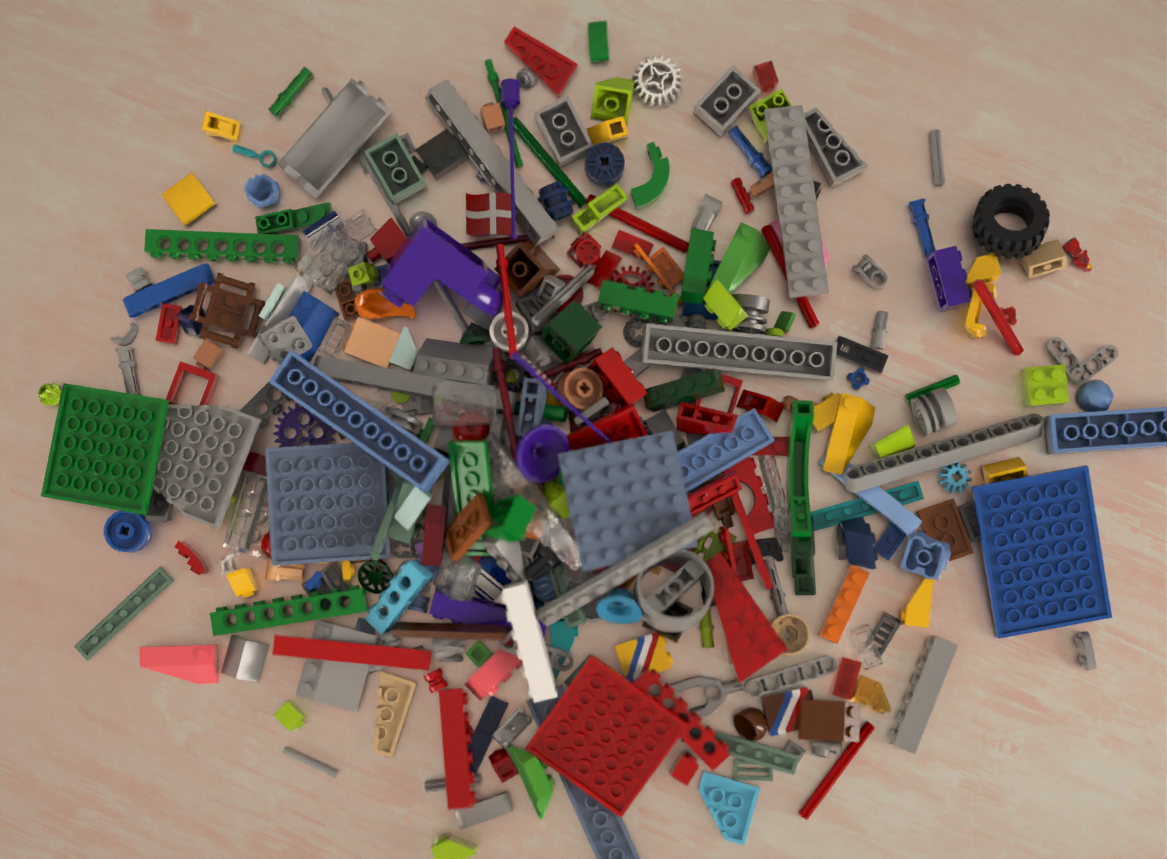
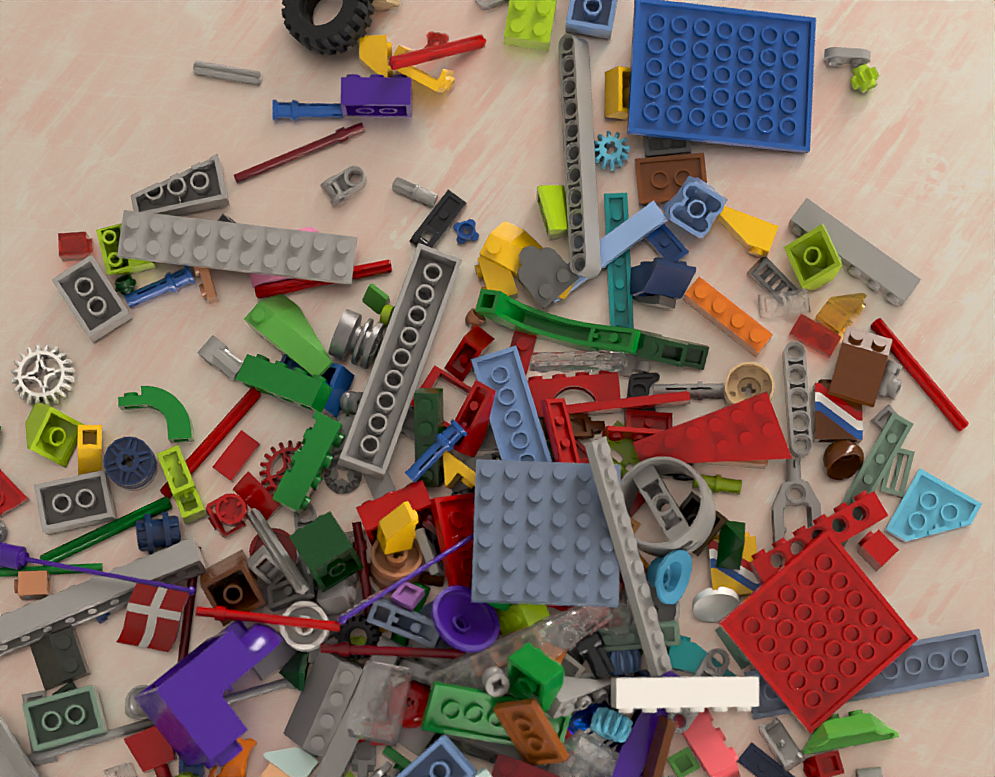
camera: 75 degrees left, 5 degrees down
orange bracket [633,243,684,305] -> none
lime slope [703,279,748,331] -> none
red axle [731,177,755,214] -> none
green axle [905,375,960,404] -> none
light grey wheel [911,387,958,436] -> none
none -> dark green plate [114,274,136,294]
none -> dark red bar [234,122,365,183]
none -> yellow slope [377,501,418,555]
none -> medium lavender plate [391,581,425,612]
none -> blue pin [405,419,468,483]
none -> yellow slope [443,451,476,489]
none -> light grey wheel [481,667,510,697]
none -> dark grey plate [517,246,579,309]
none -> medium azure gear [590,707,633,743]
none -> white tile [692,587,740,622]
none -> dark green slope [716,521,745,570]
none -> lime slope [784,224,843,291]
none -> lime gear [849,64,880,93]

